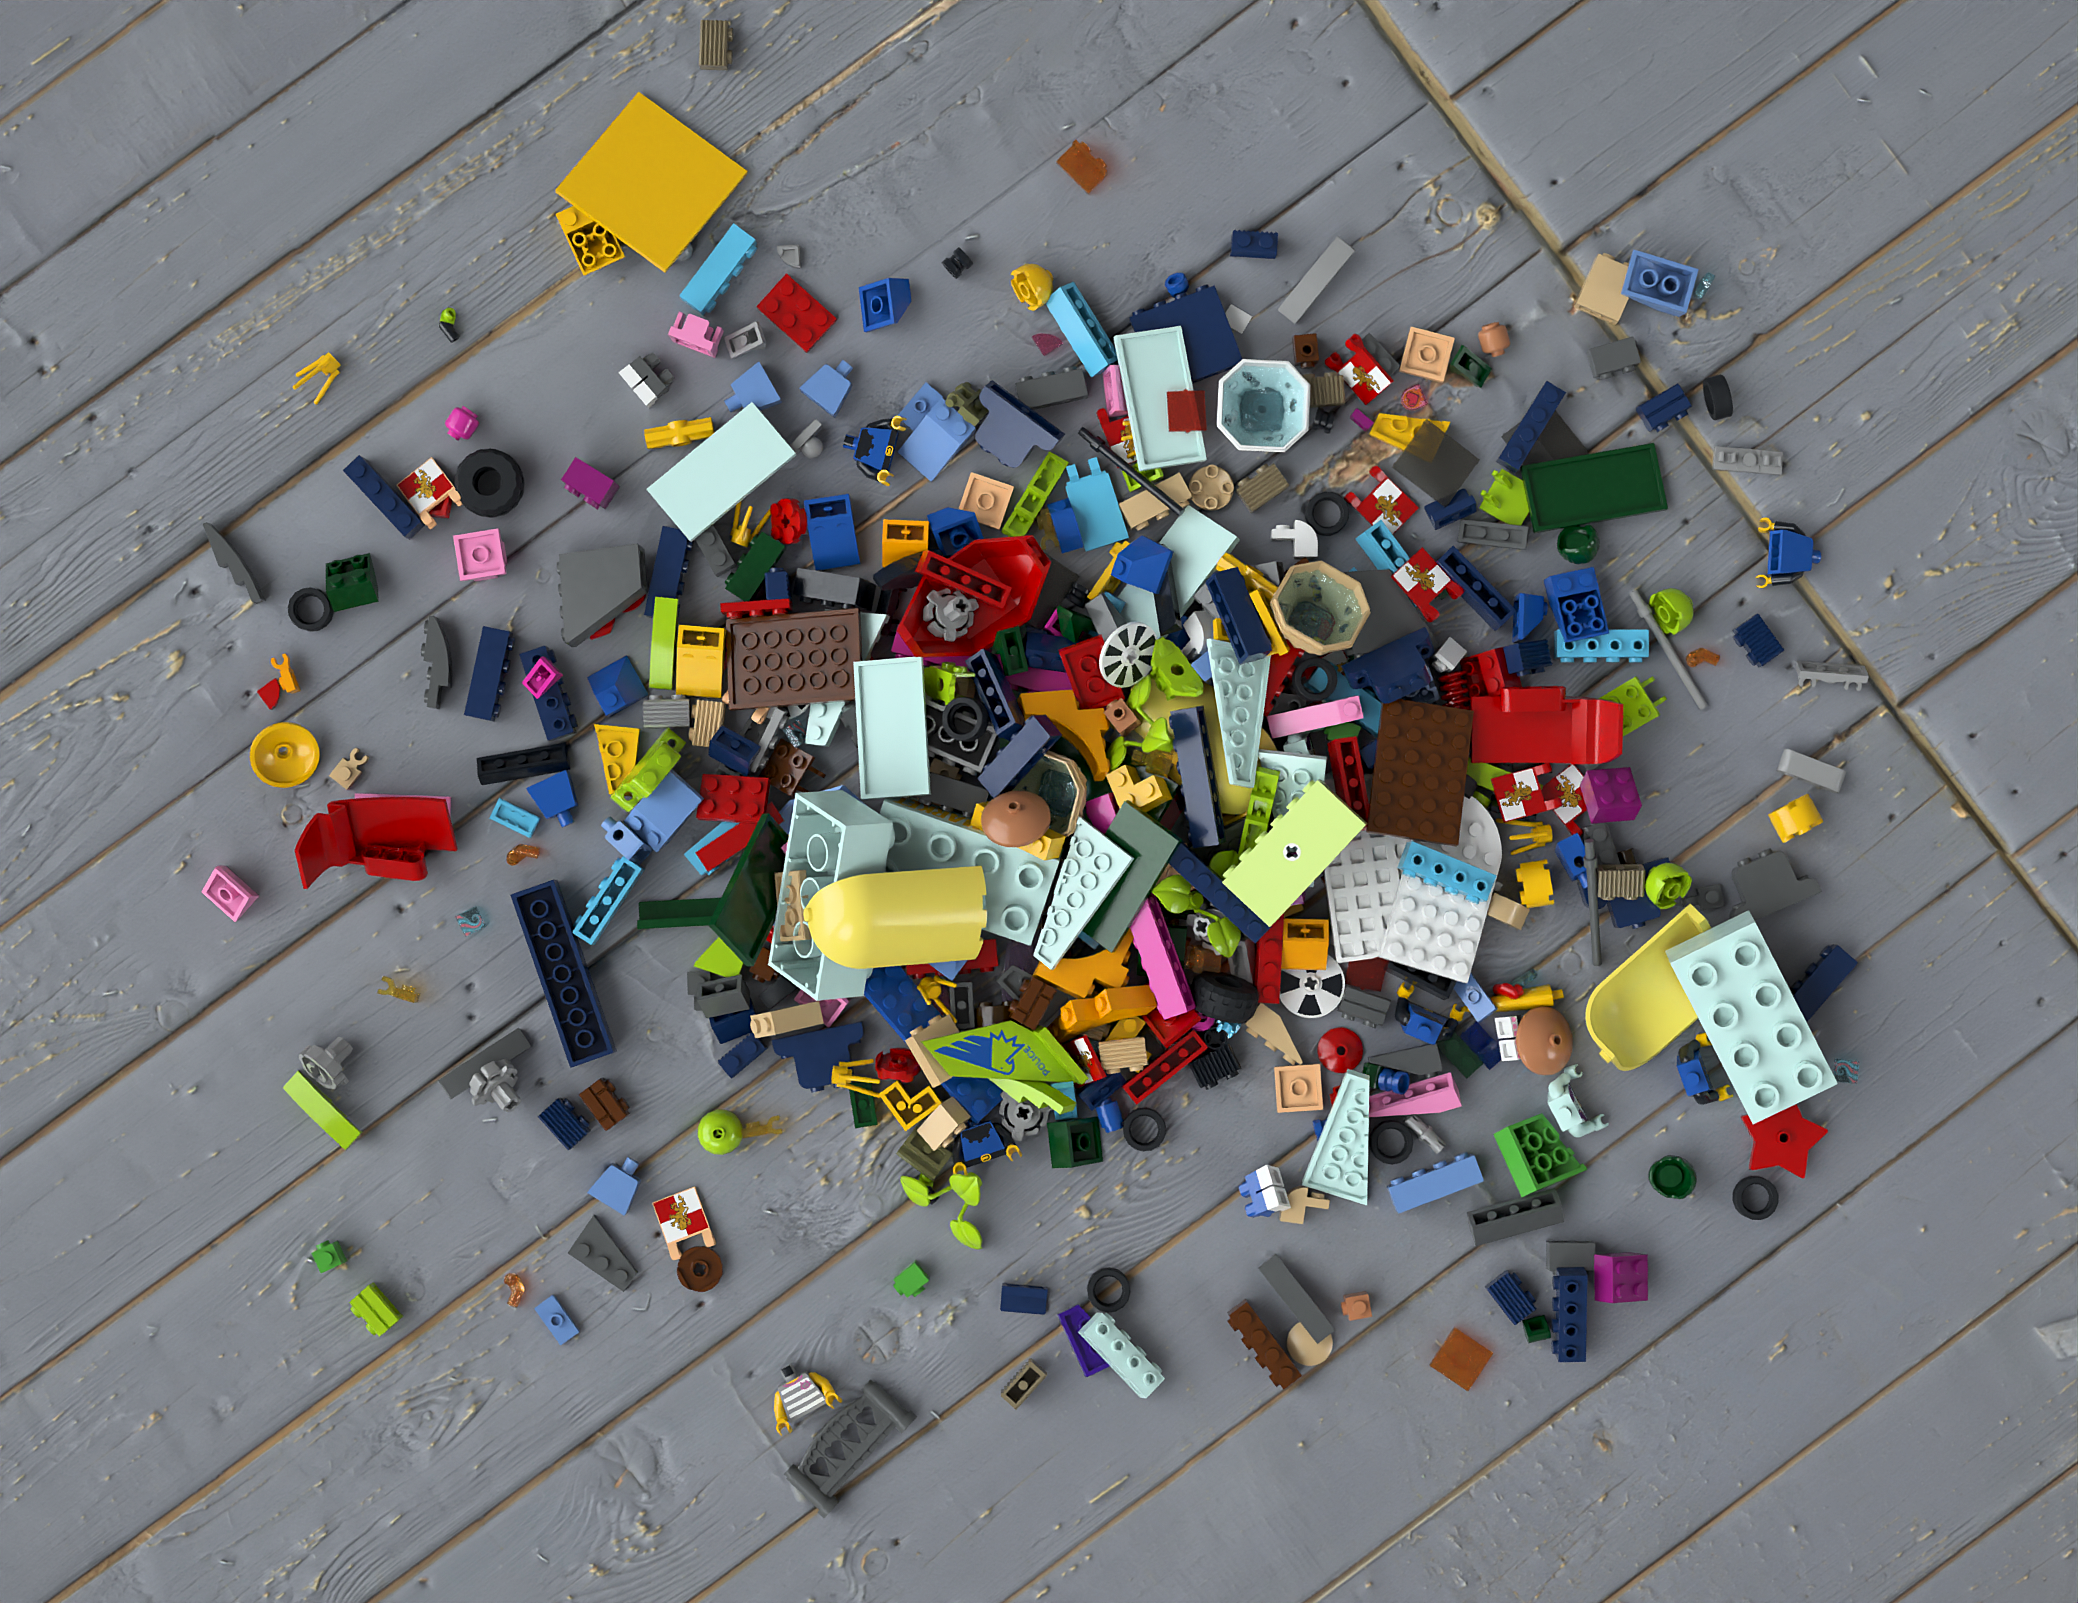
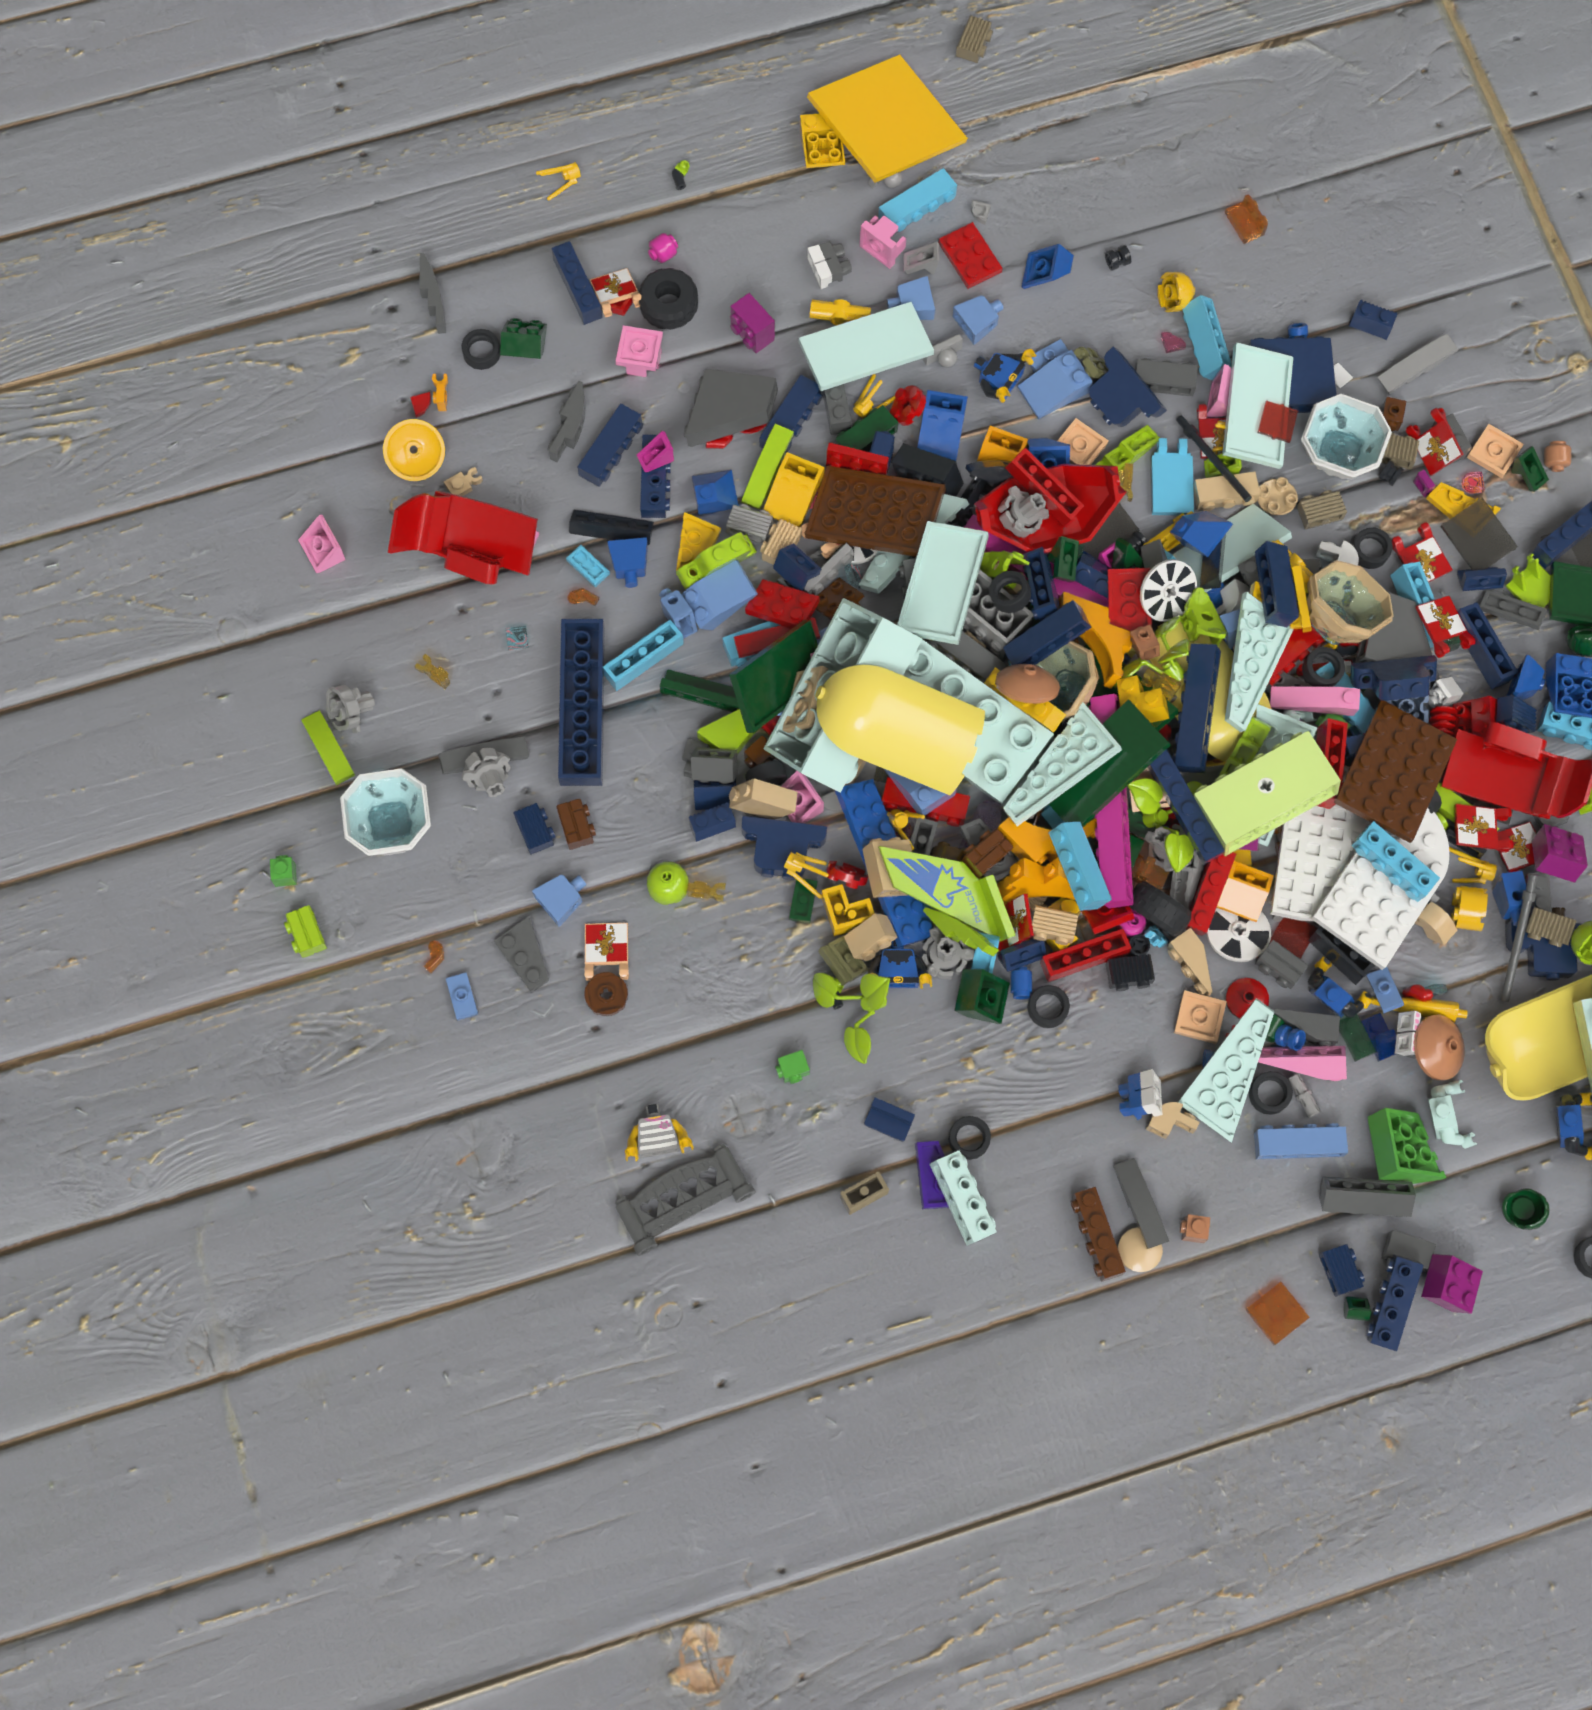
camera: 10 degrees right, 15 degrees down
blue brick [1047,498,1084,554] -> none
none -> clear light blue rock [340,768,431,856]
none -> medium azure brick [1049,822,1112,911]

